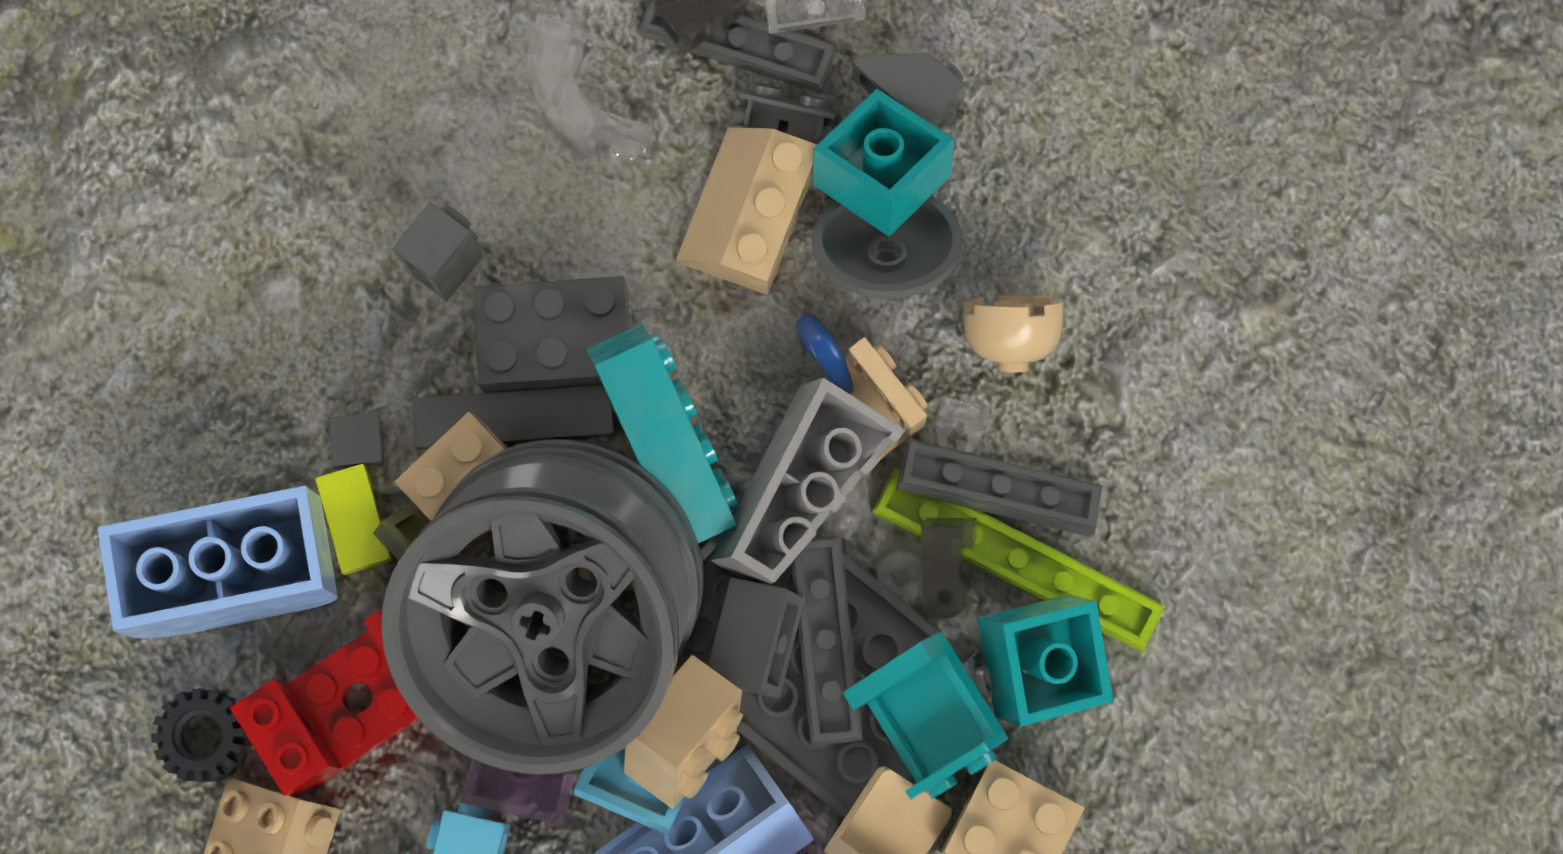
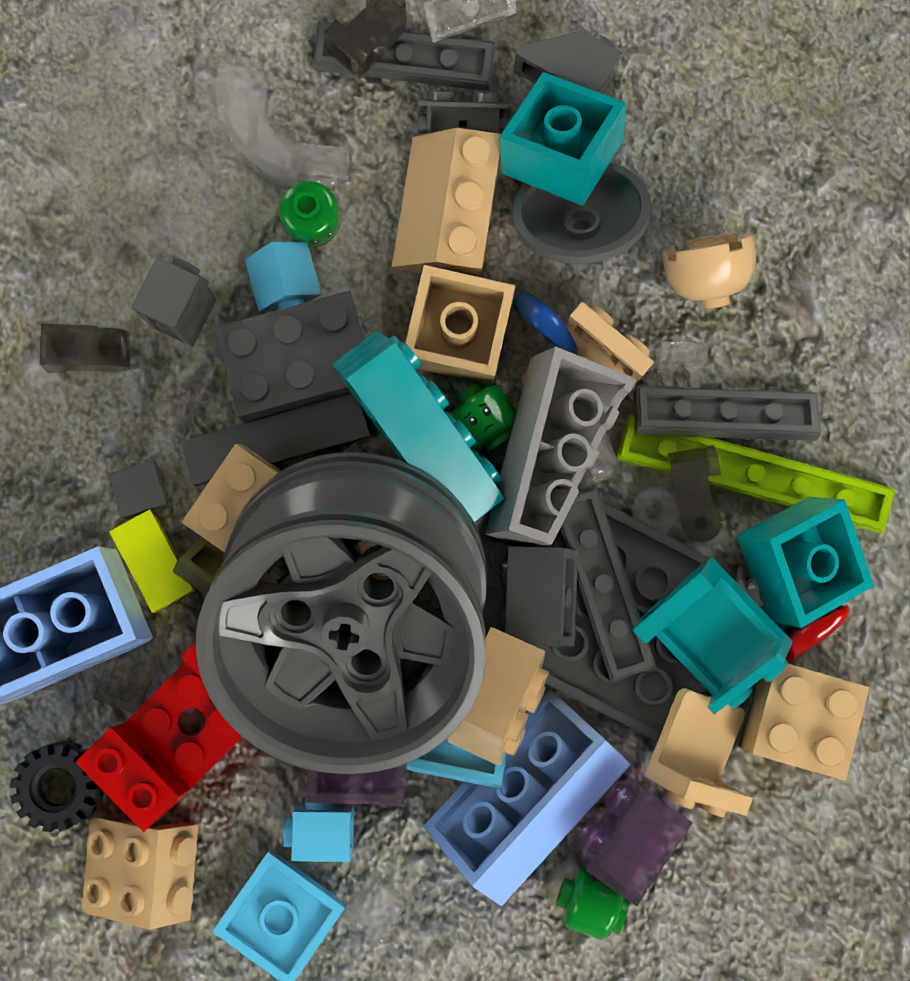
camera: 15 degrees left, 5 degrees up
none -> clear smoke leg [39,323,131,373]
none -> medium azure brick [245,242,321,312]
none -> green head [279,181,341,248]
none -> tan brick [405,265,516,385]
none -> green head [451,383,517,454]
none -> red arm [785,604,850,663]

